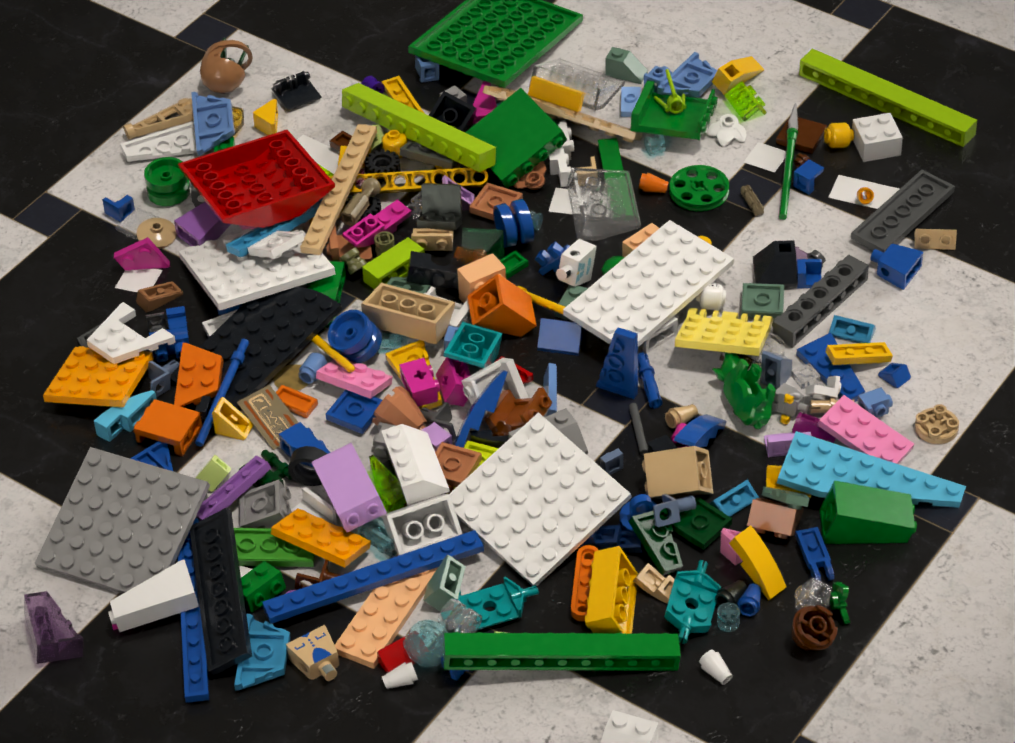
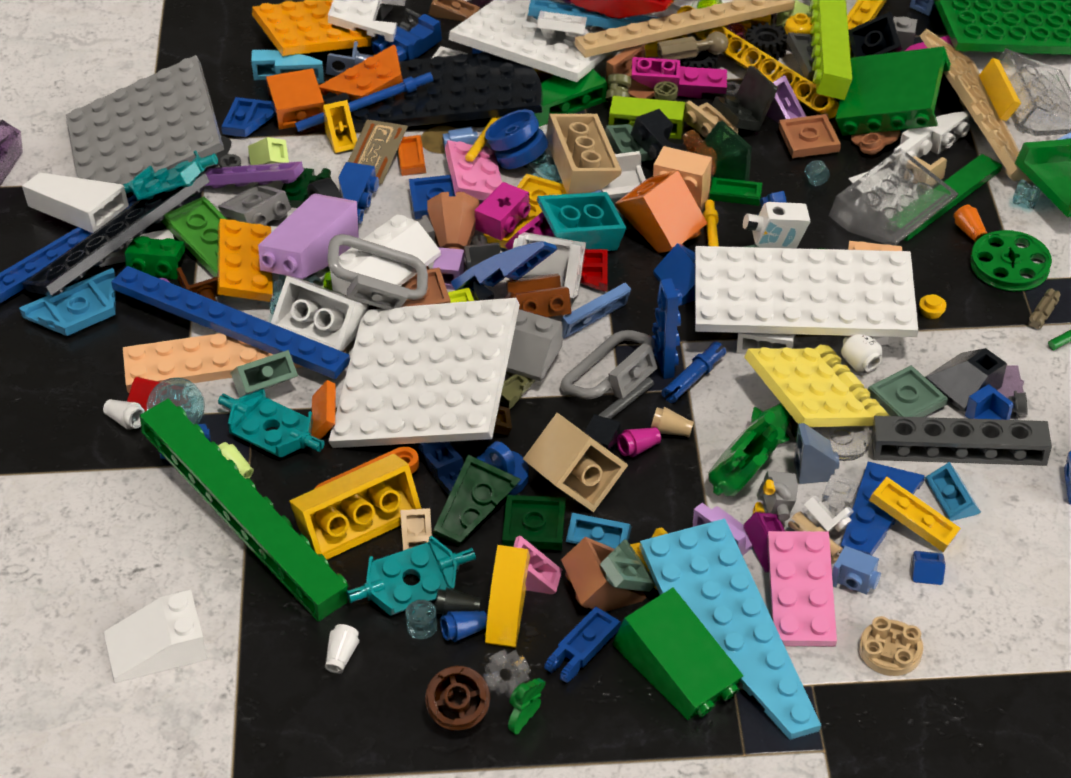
camera: 50 degrees right, 0 degrees up
tan torso [286,625,339,681] -> none
clear wheel [438,598,482,633] -> none
blue wheel [493,199,534,248] -> none
sand blue plate [600,448,623,475] -> none
sand blue bracket [653,494,696,527] -> none
blue slope [674,414,727,447] -> none
none -> teal plate [123,150,218,201]
none -> orange tile [311,380,336,439]
none -> light grey bar [327,234,428,310]
none -> light grey bar [560,330,657,400]

